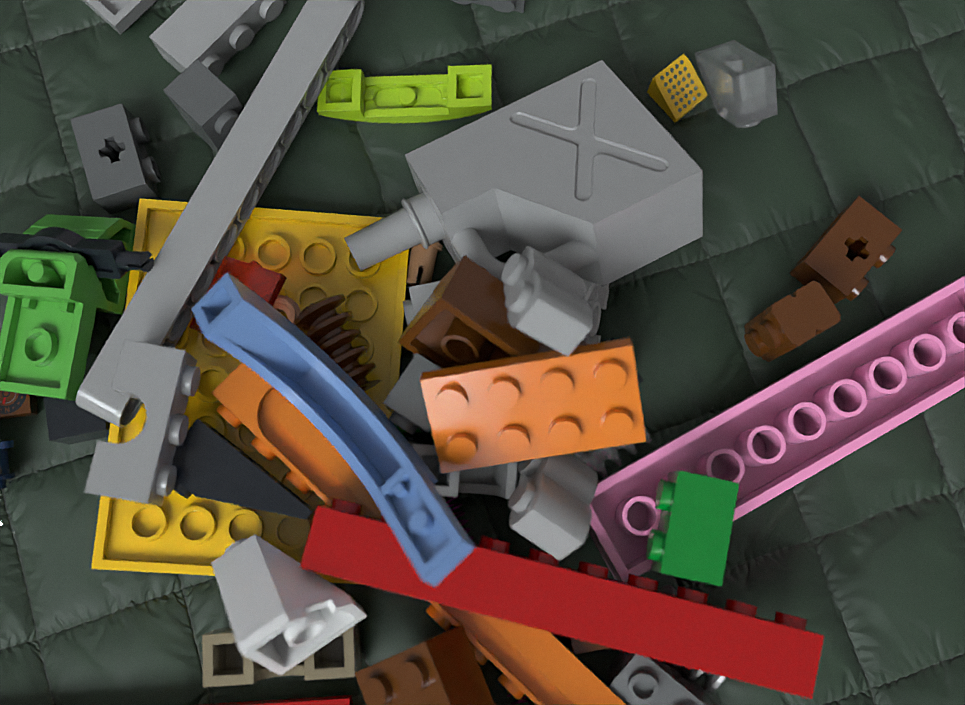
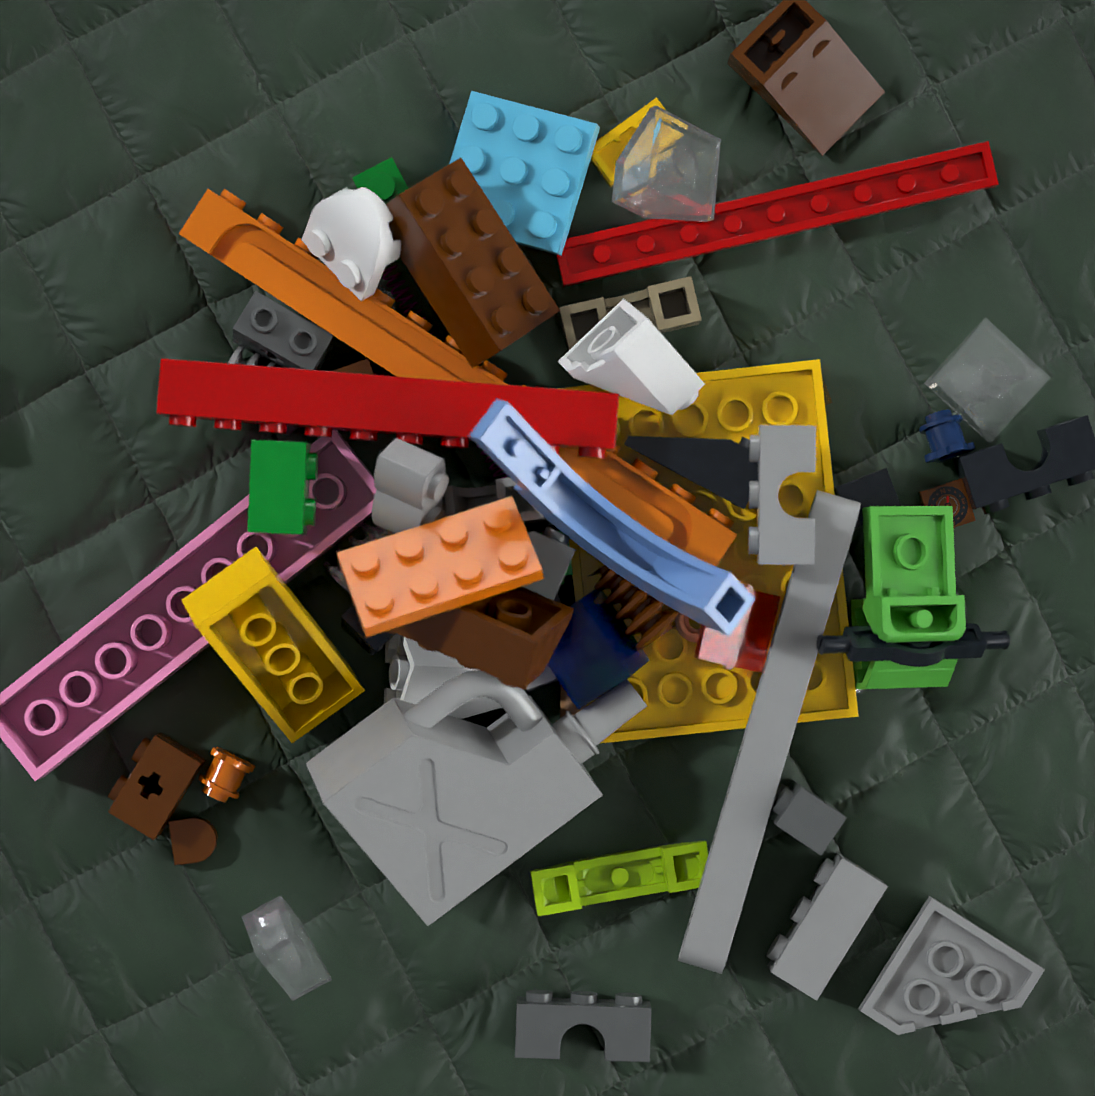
camera: 170 degrees right, 10 degrees up
dark grey brick [70,103,162,215] -> none
light grey brick [501,246,593,356] -> none
yellow slope [647,54,708,123] -> none
reddish brown brick [744,280,841,363] -> none
none -> reddish brown tile [168,817,218,866]
none -> yellow brick [182,546,365,743]
none -> orange brick [198,746,255,803]
none -> clear blue slope [548,589,650,709]

